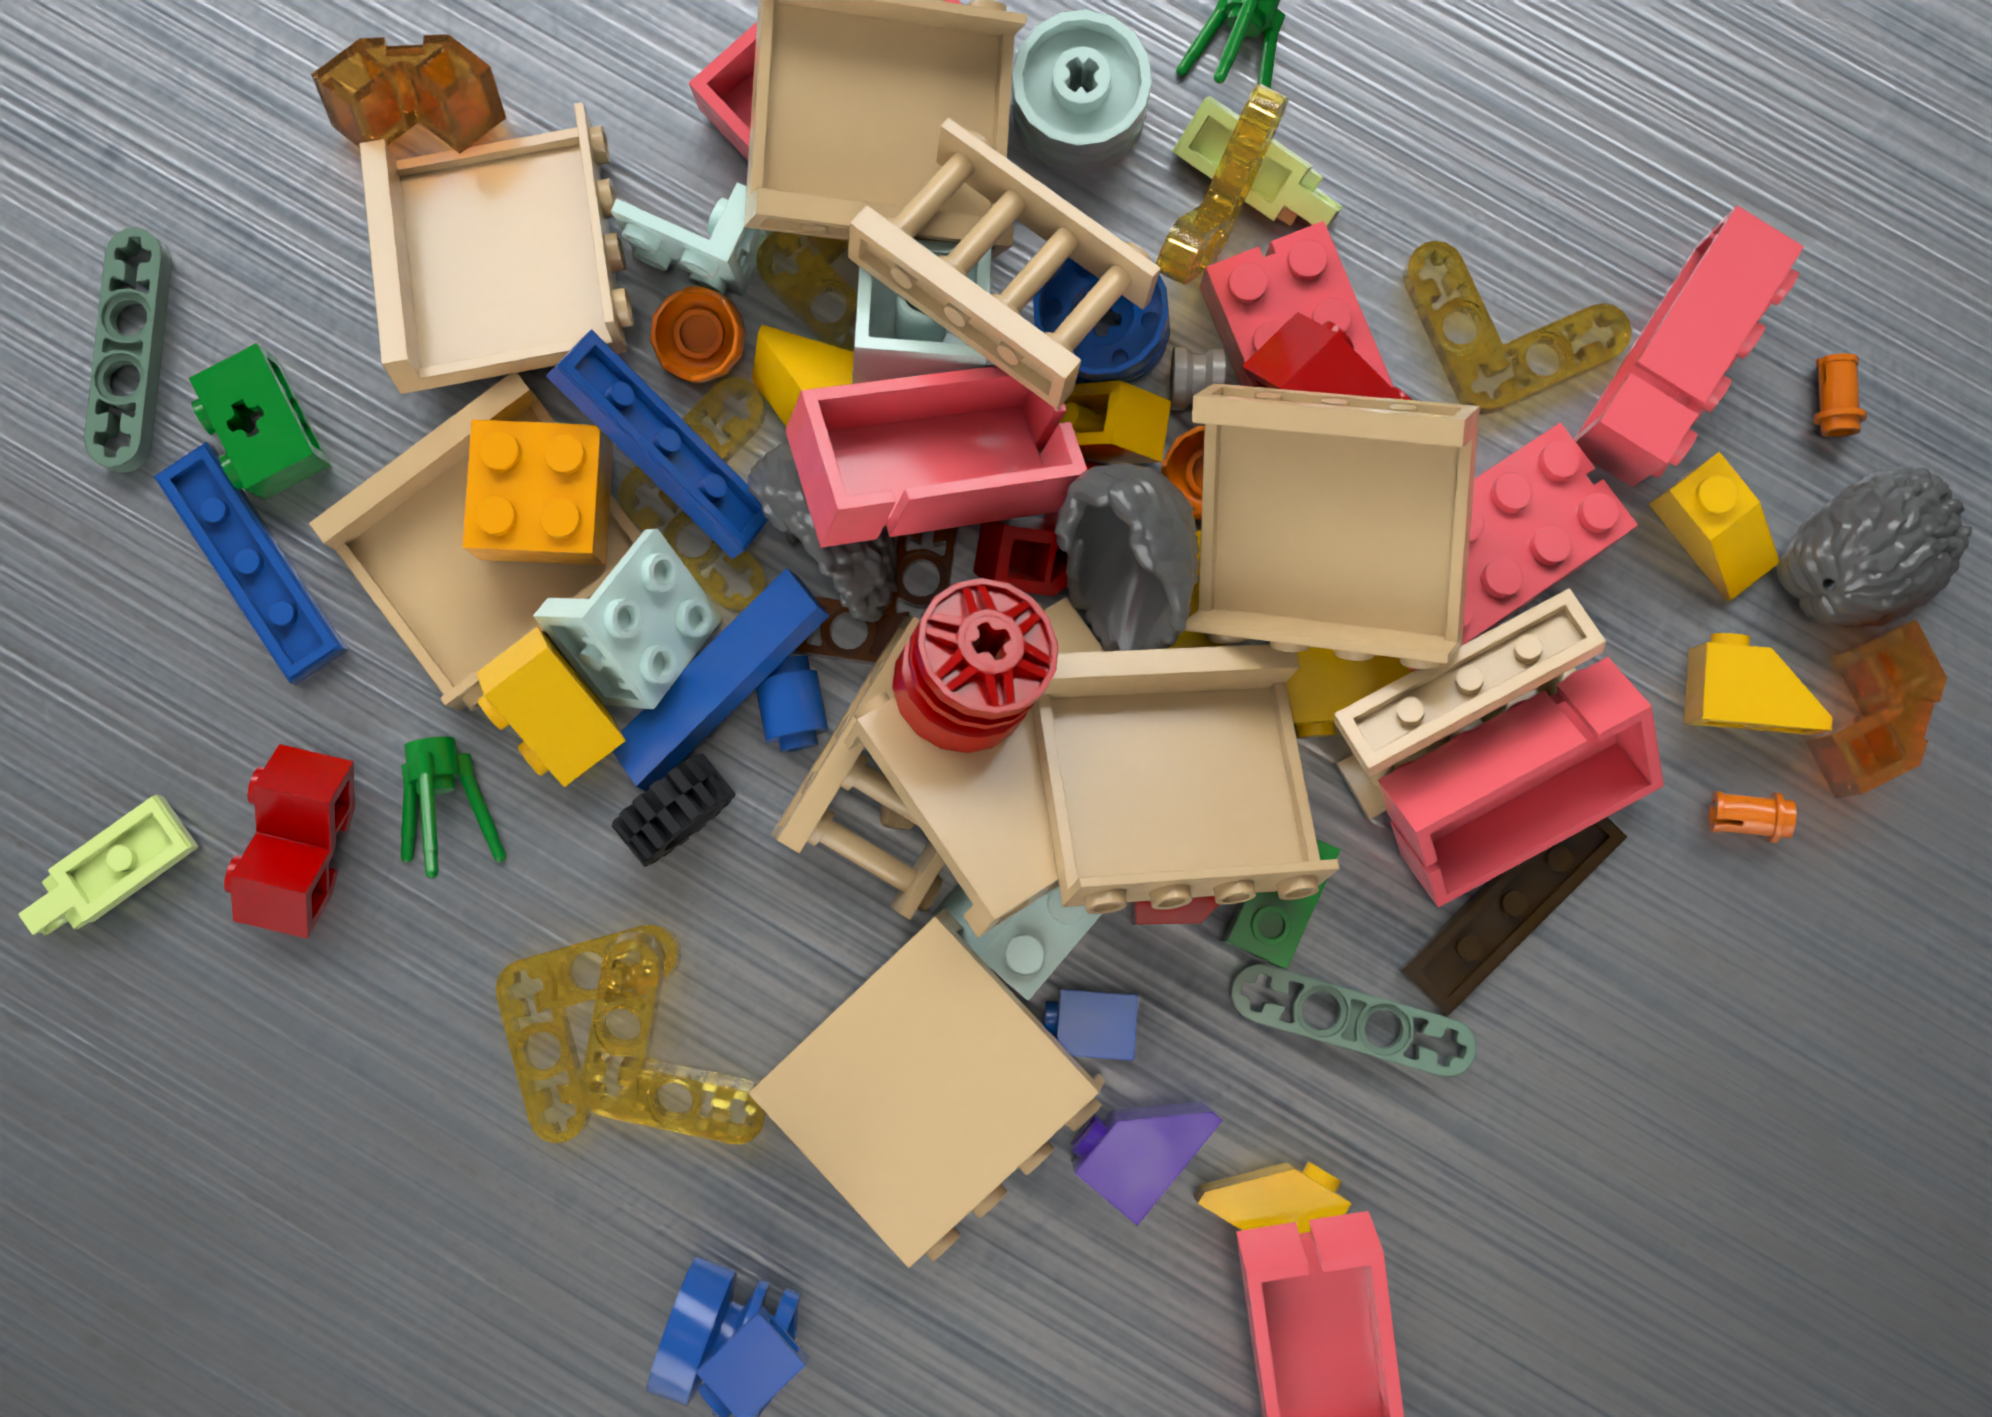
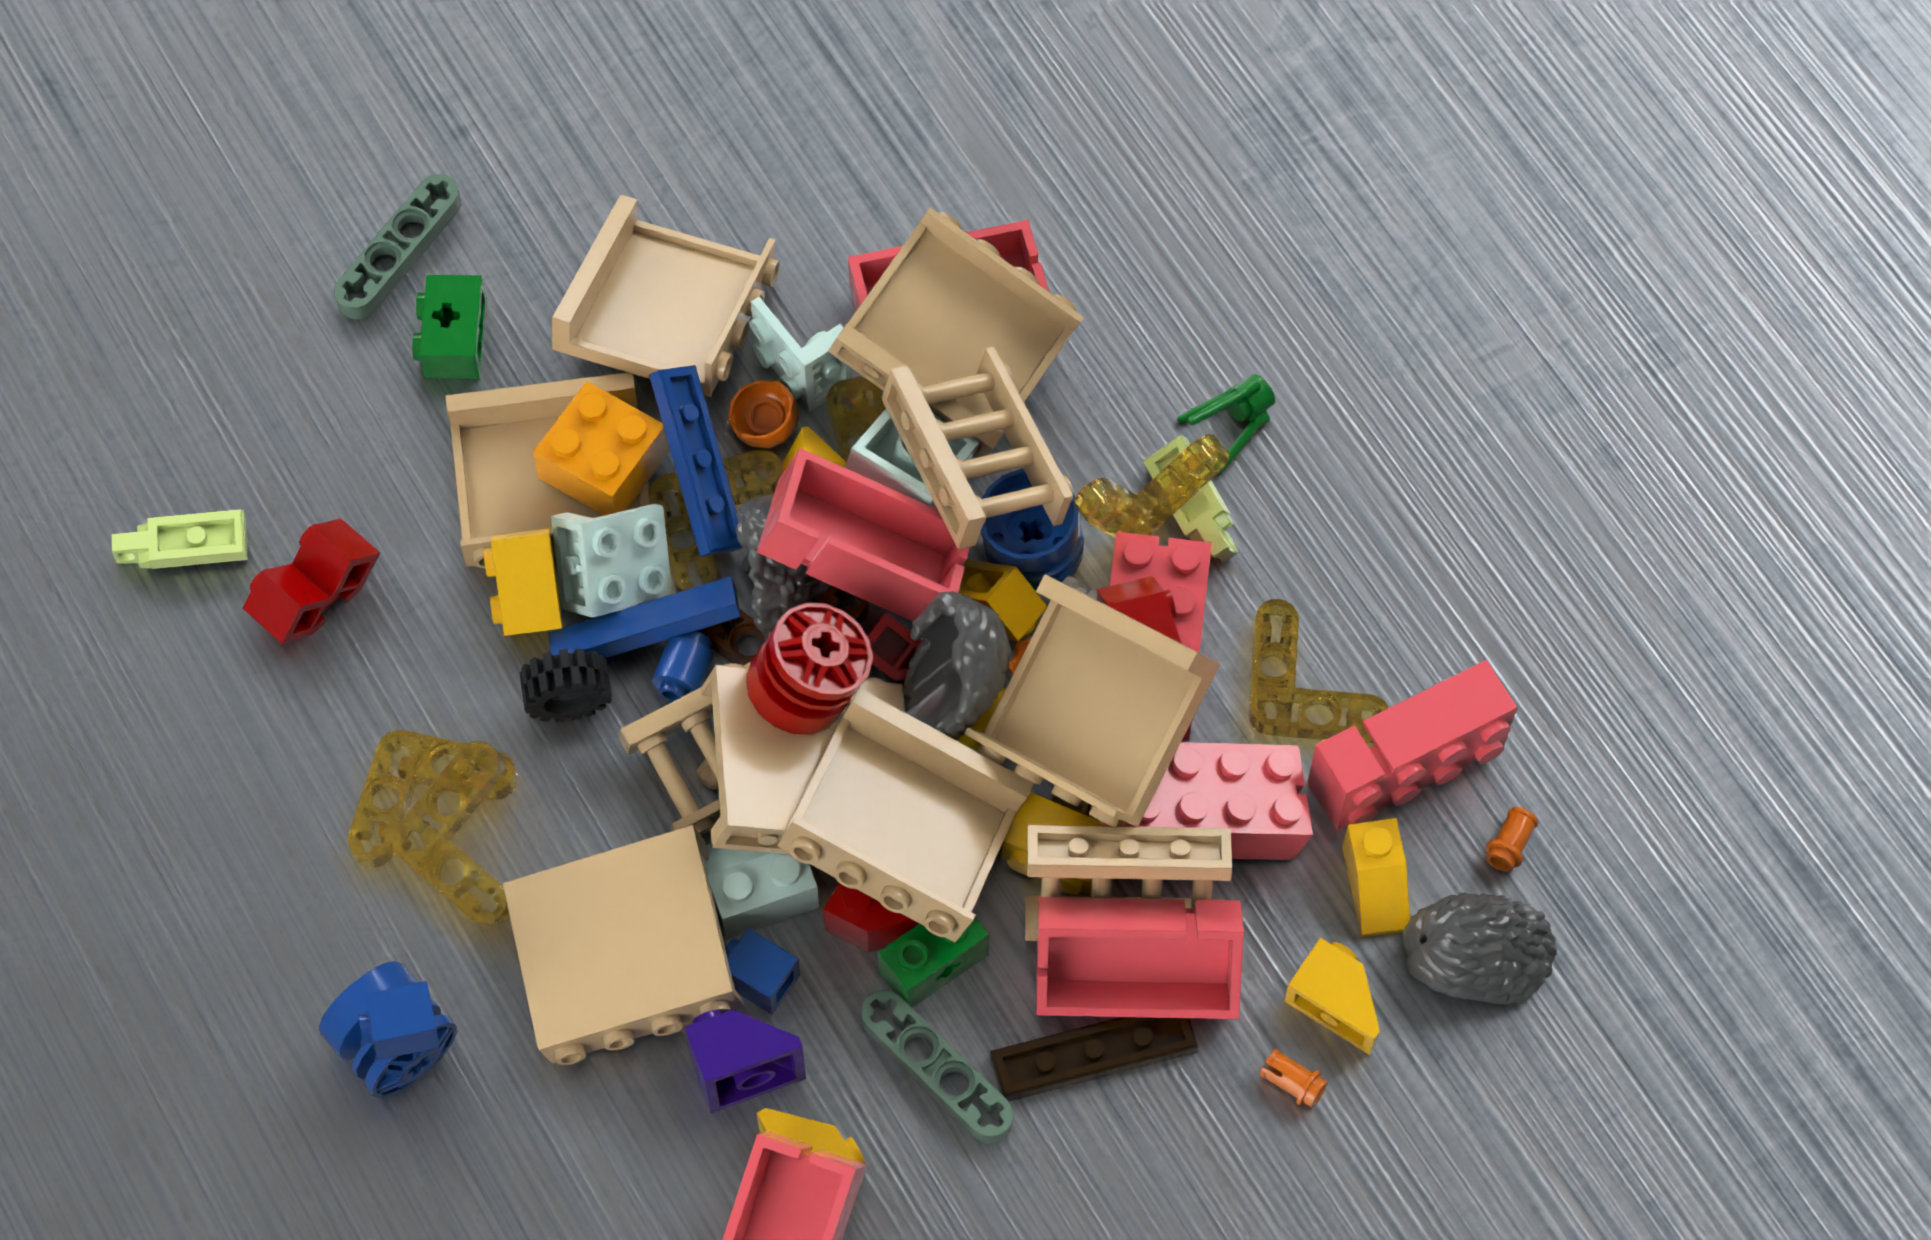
camera: 25 degrees right, 20 degrees down
blue tile [154,442,348,685] -> none
clear orange brick [311,34,506,154] -> none
green plant [401,736,506,879] -> none
light aqua wheel [1012,9,1152,174] -> none
clear orange brick [1805,619,1948,798] -> none

